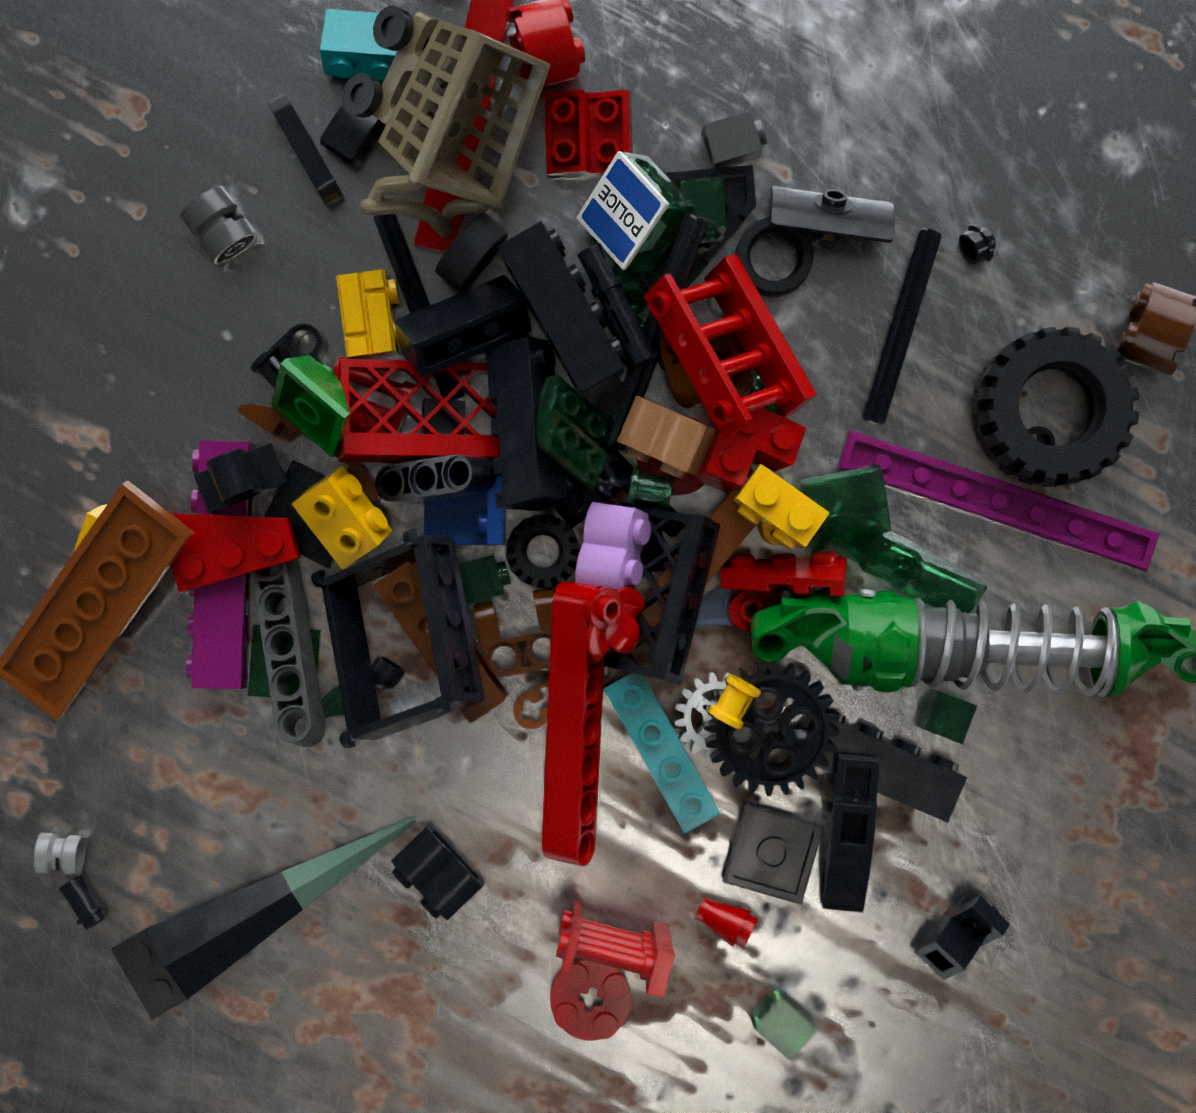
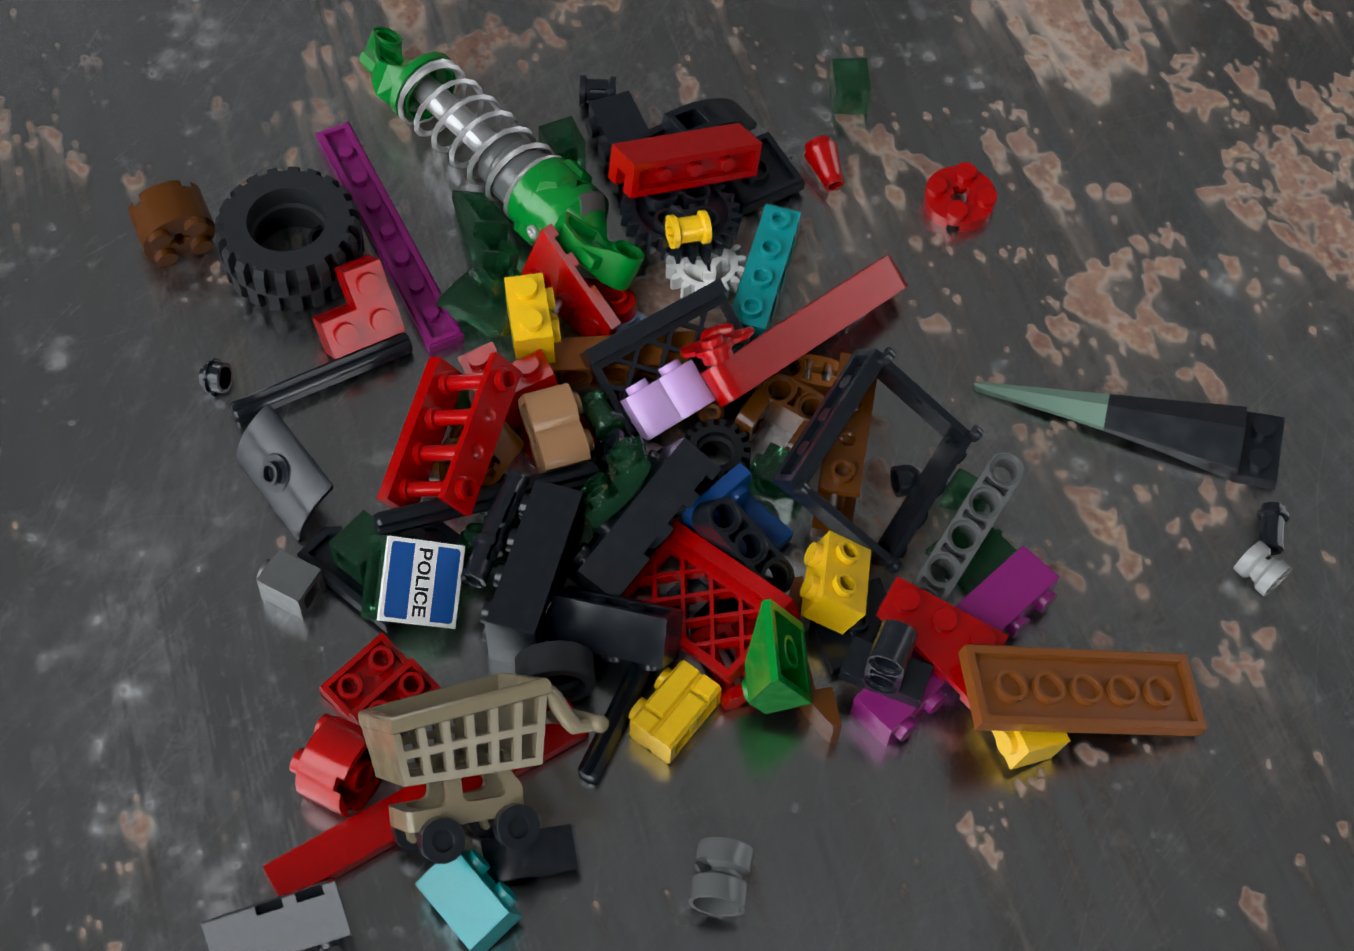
camera: 135 degrees left, 30 degrees down
black piece [250,323,329,389] -> none
black beam [267,93,344,206] -> none
black brick [391,824,485,921] -> none
red fence [556,900,675,998] -> none
black tyre [735,216,814,297] -> none
black brick [914,895,1010,980] -> none
none -> red brick [312,254,406,359]
none -> black bush [579,75,616,107]
none -> red brick [608,123,762,199]

